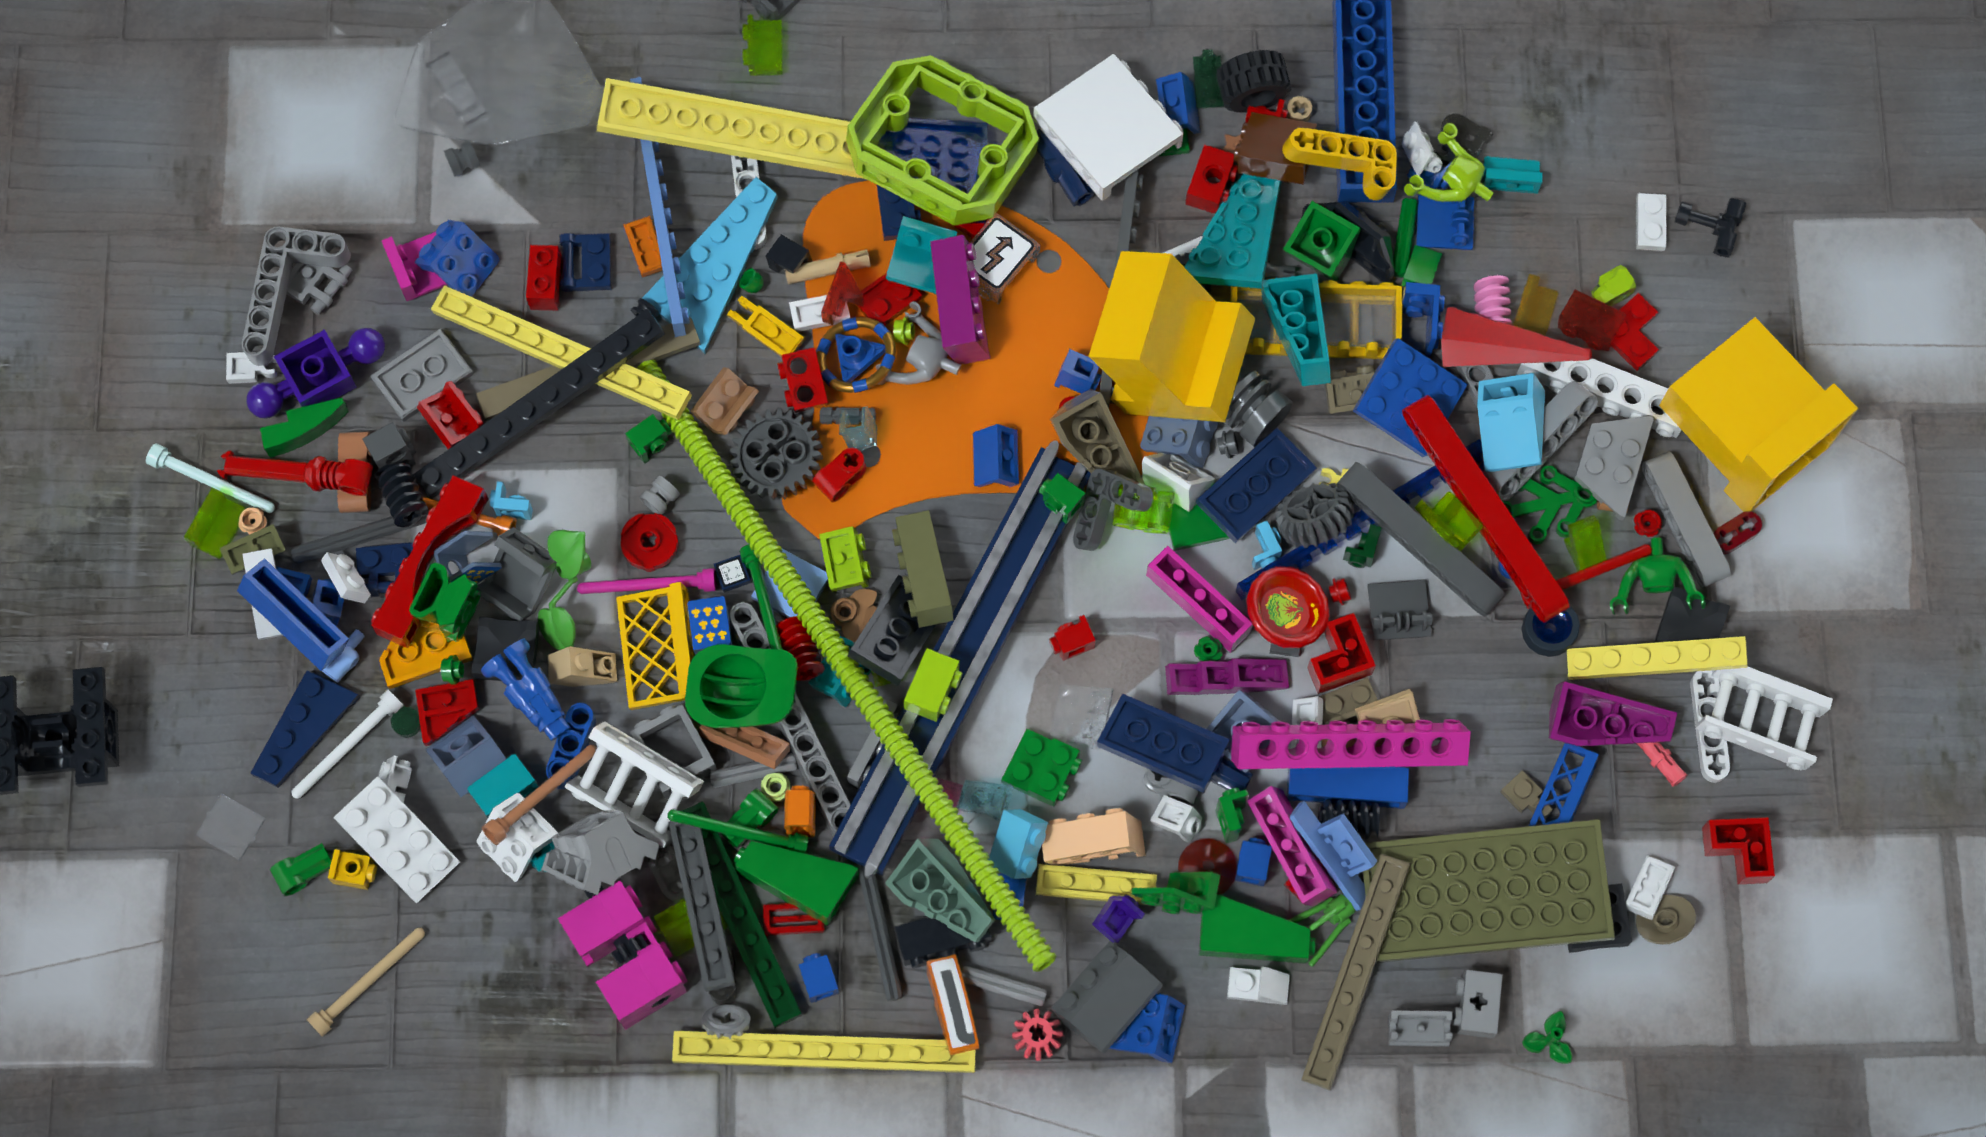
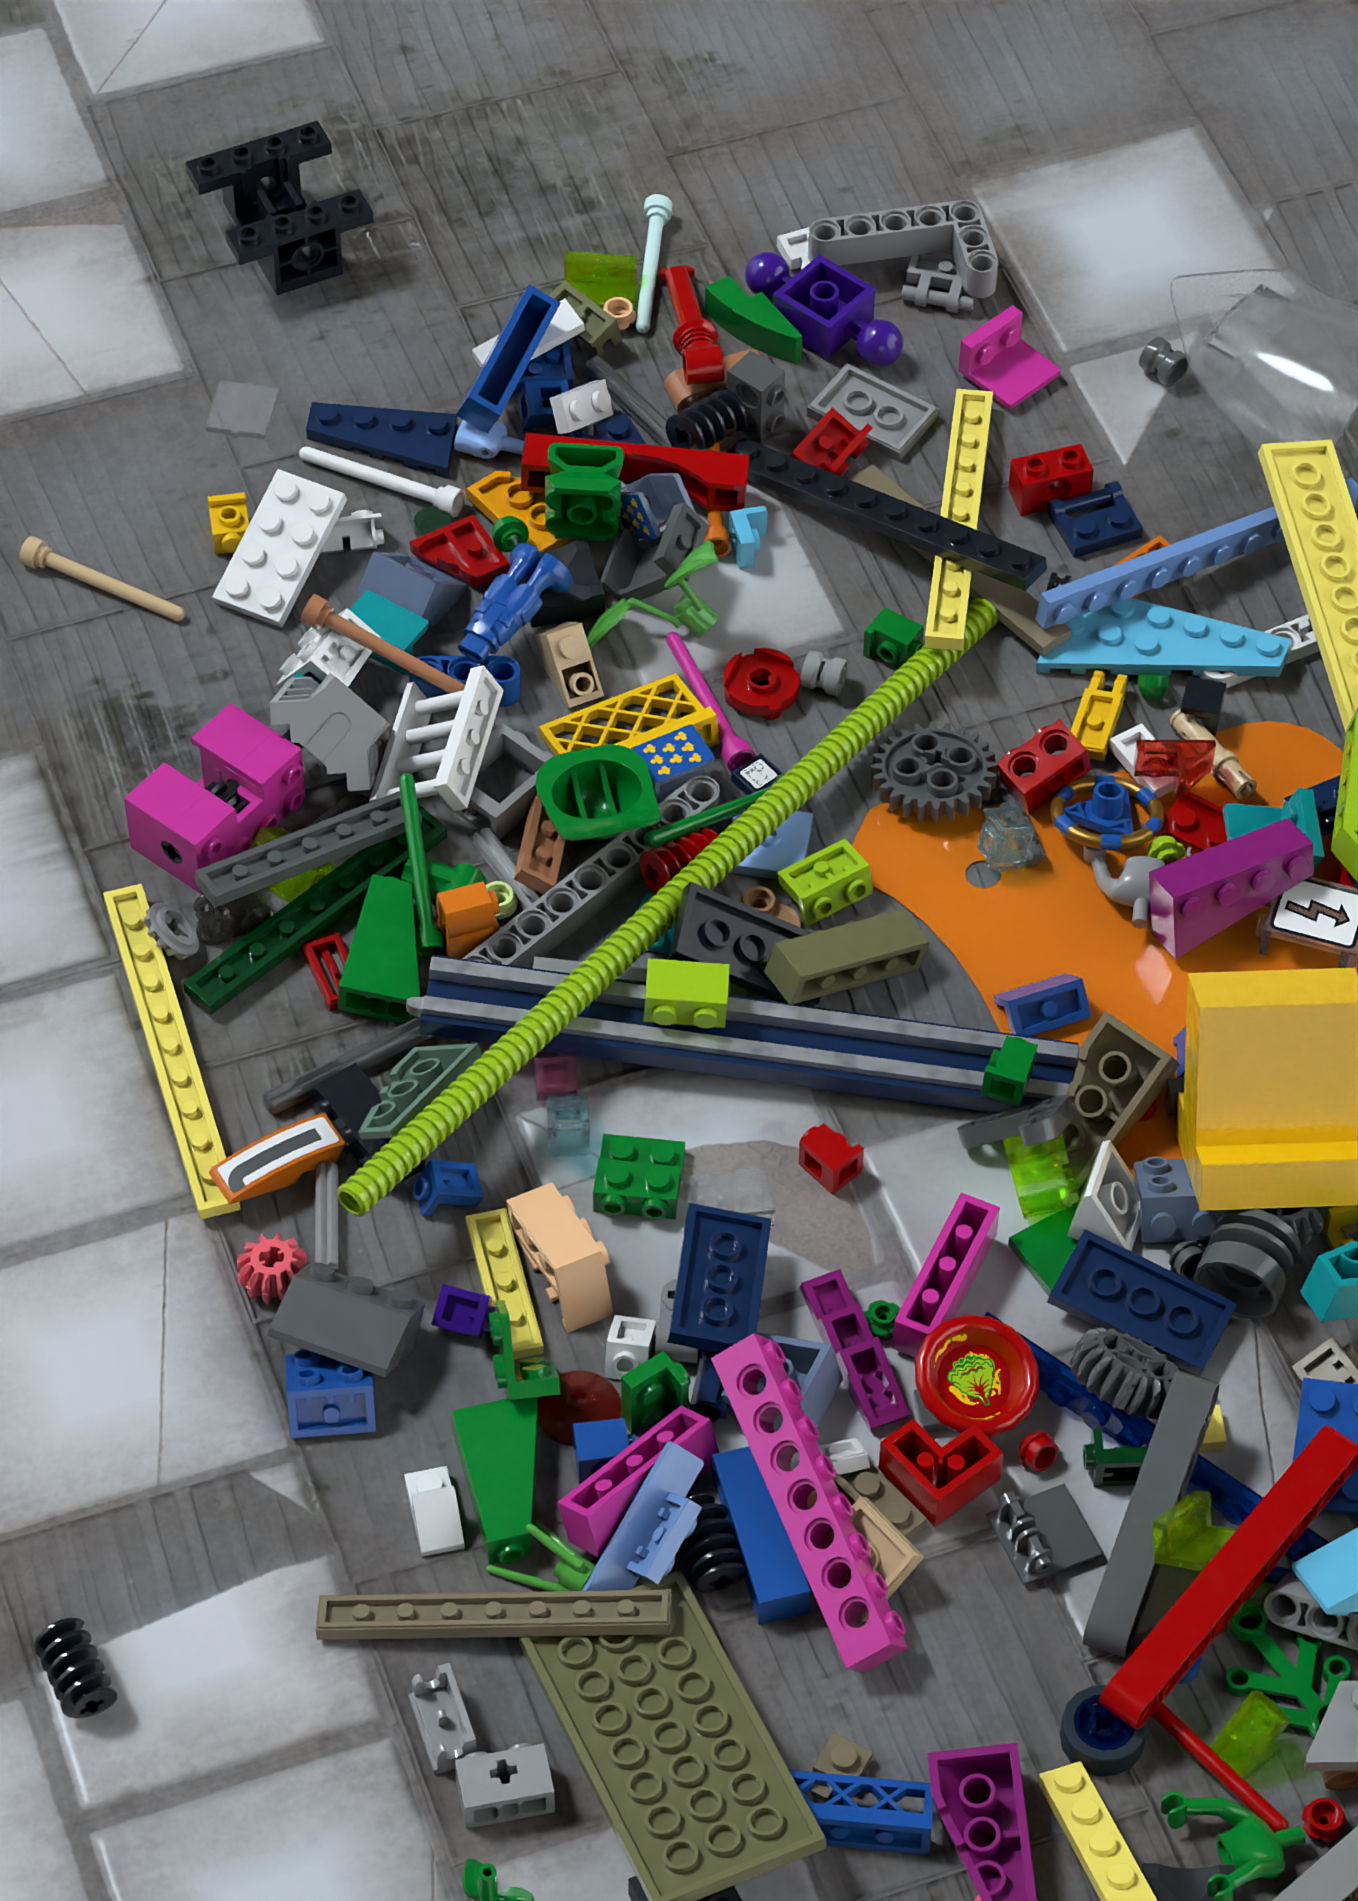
camera: 70 degrees right, 20 degrees down
green piece [270,843,332,896] -> none
blue bracket [414,220,499,297] -> none
medium nougat bracket [690,367,759,435] -> none
blue brick [798,953,839,1003] -> none
red piece [812,448,866,503] -> none
medium azure brick [988,809,1048,879] -> none
medium azure bracket [1252,521,1282,570] -> none

